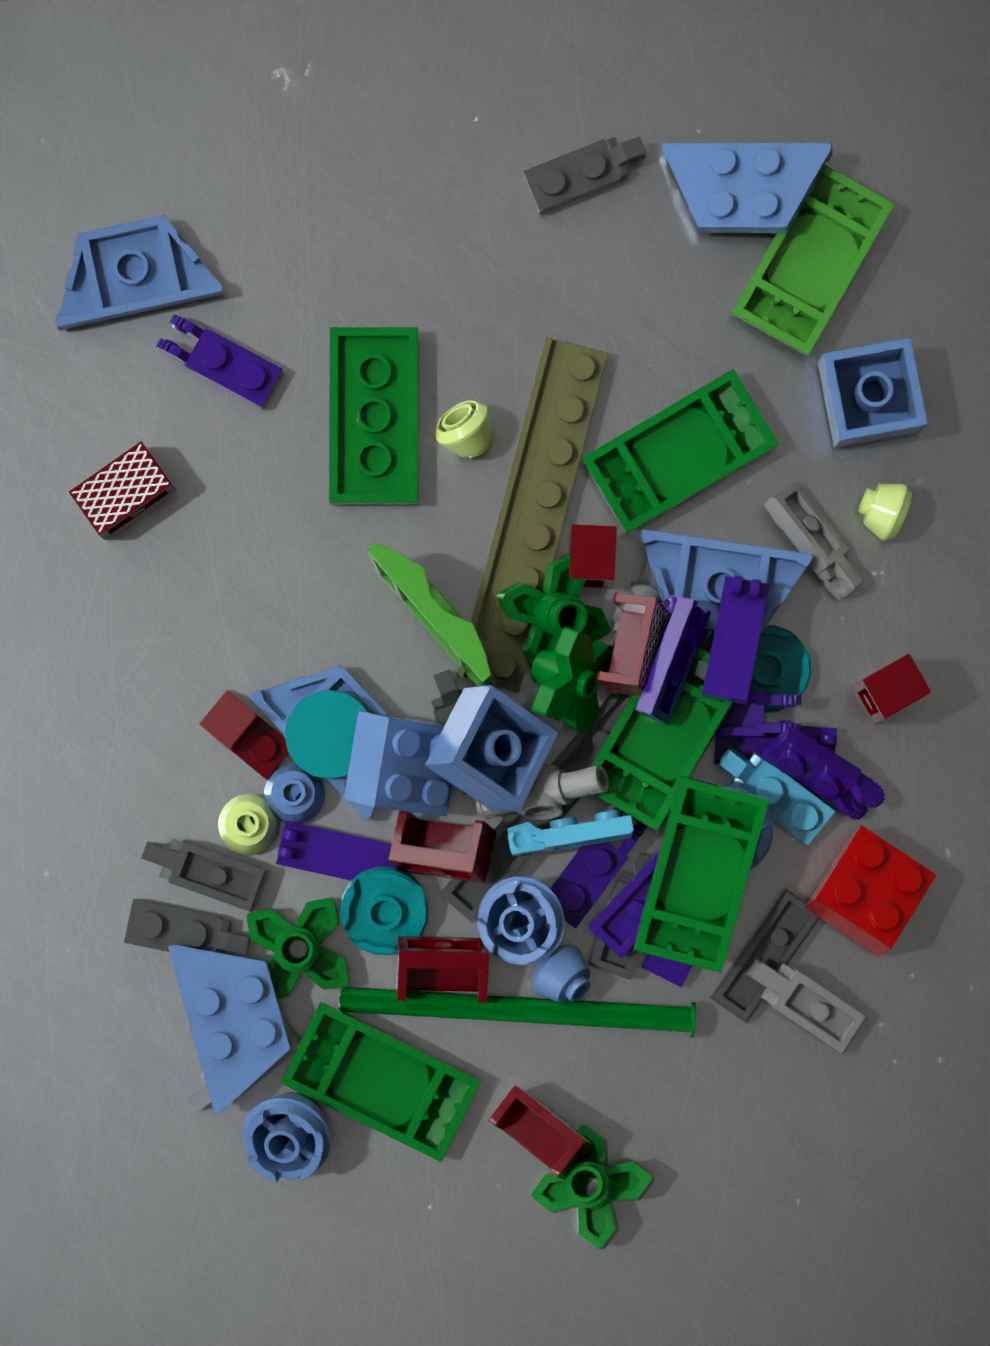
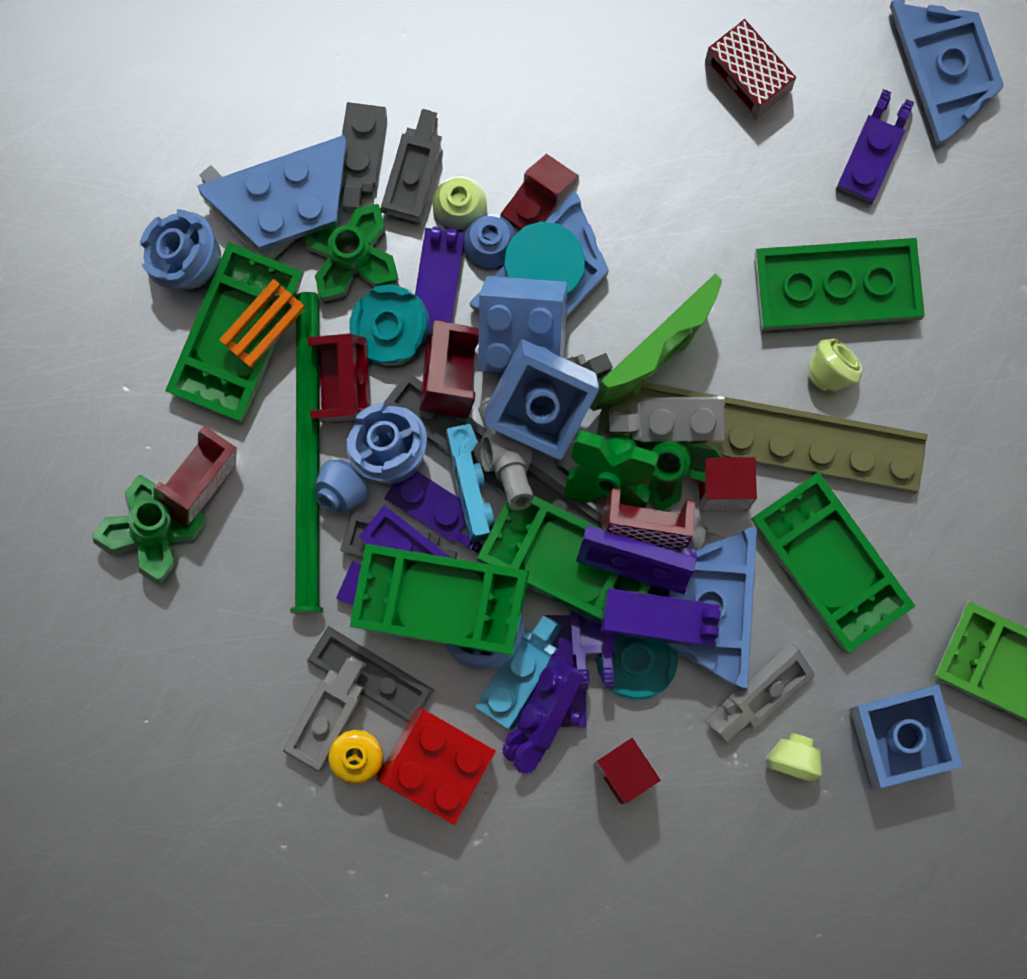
camera: 85 degrees right, 5 degrees down
none -> orange tile [219,279,306,369]
none -> yellow head [328,730,384,785]
none -> light grey hinge [609,396,726,442]

